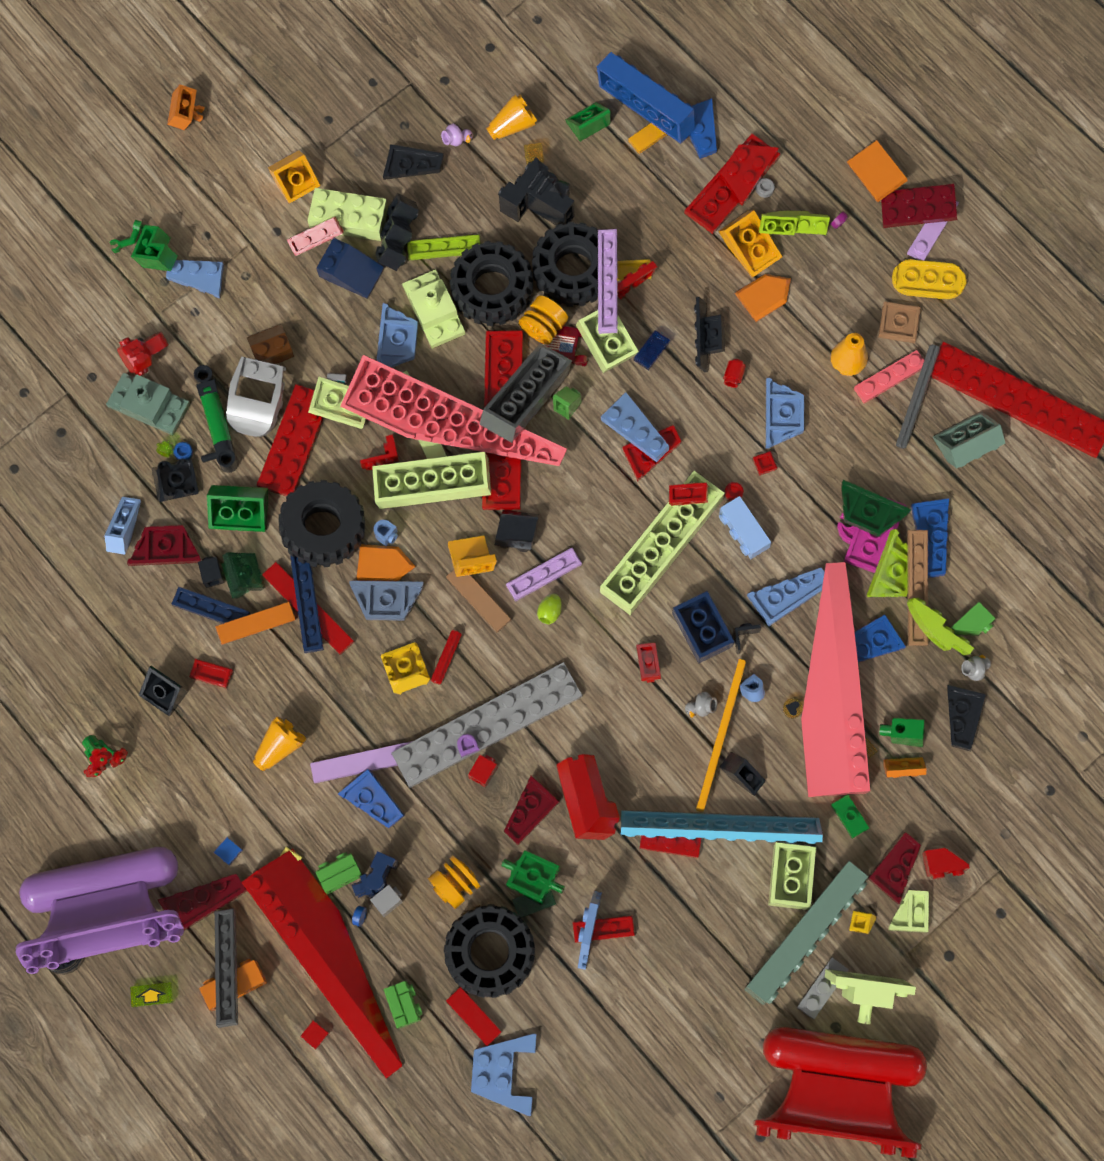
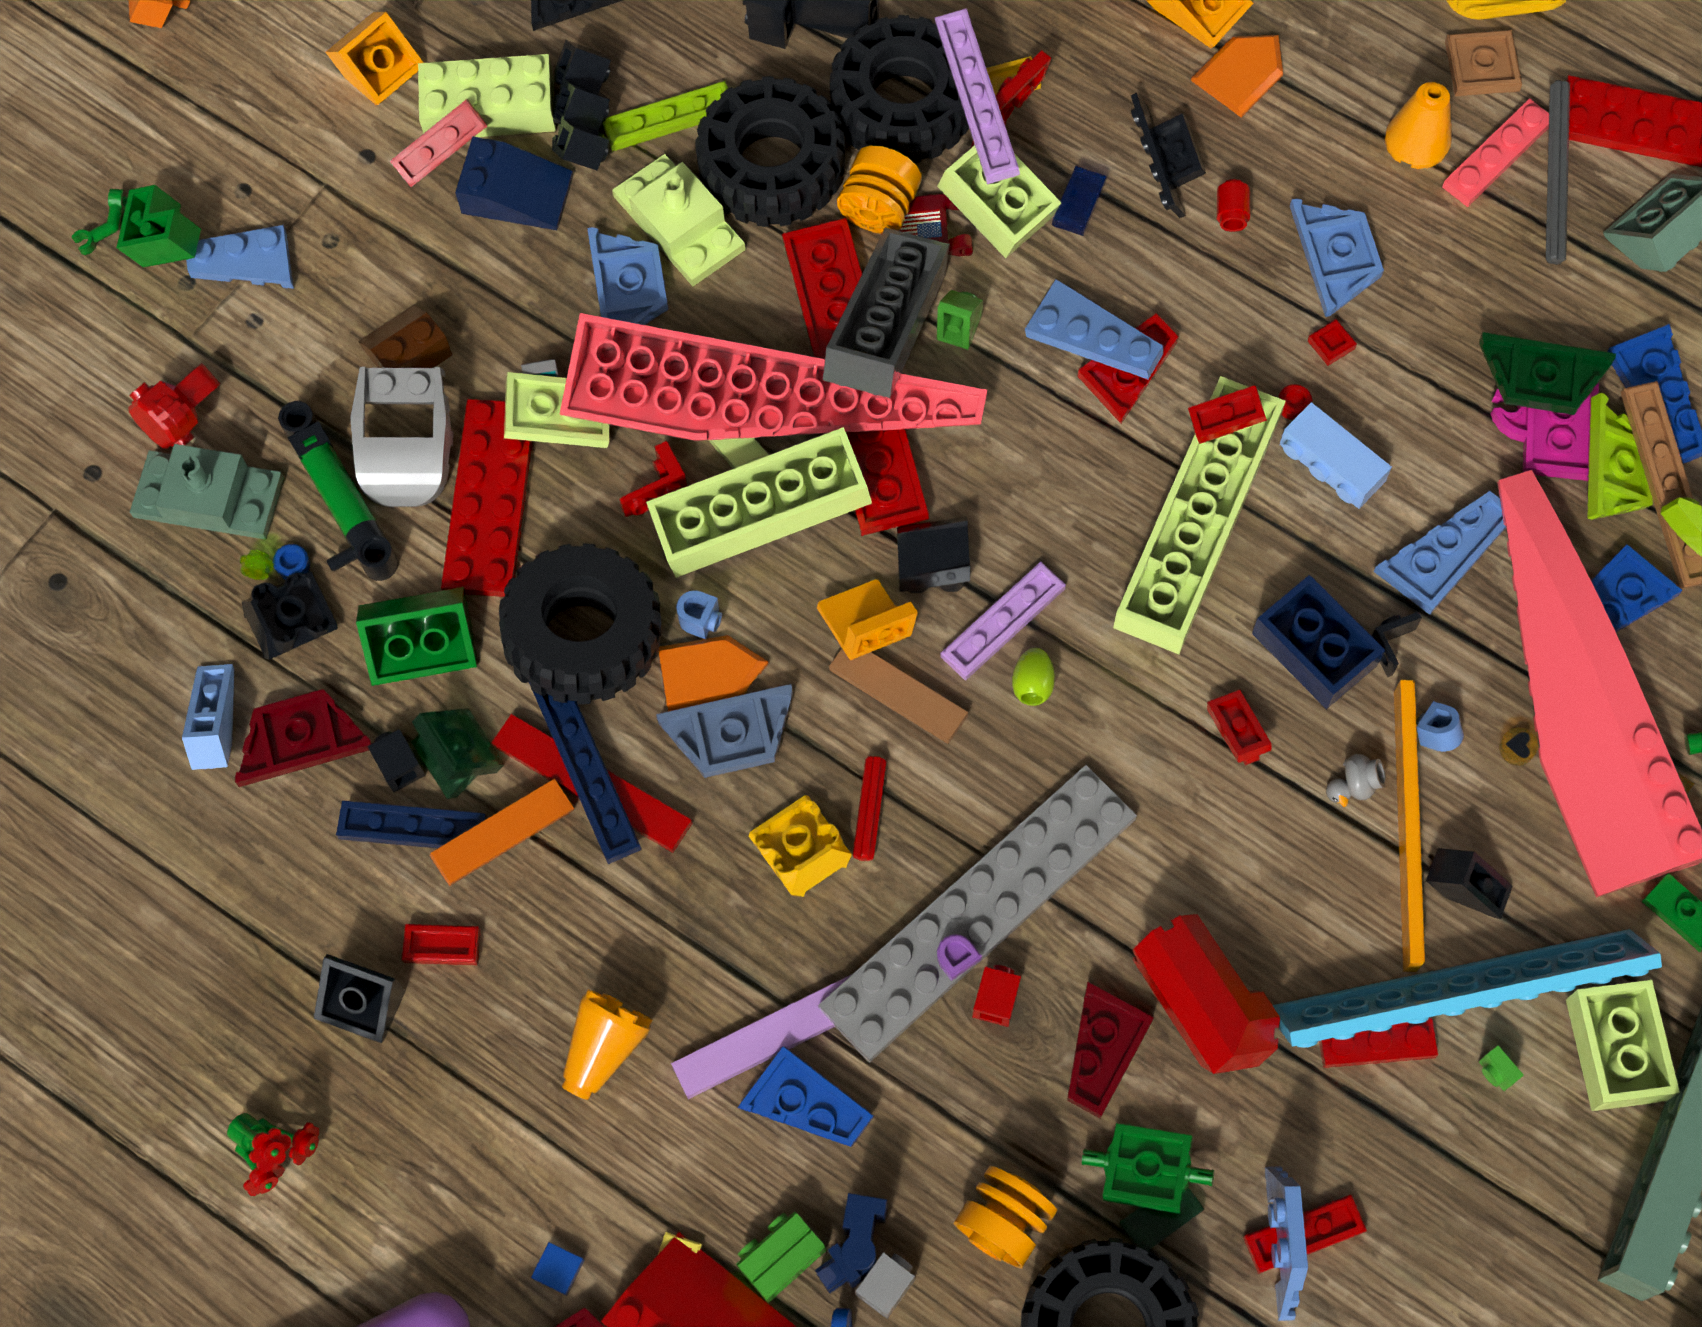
camera: 15 degrees left, 5 degrees down
none -> bright green plate [1479,1046,1524,1091]

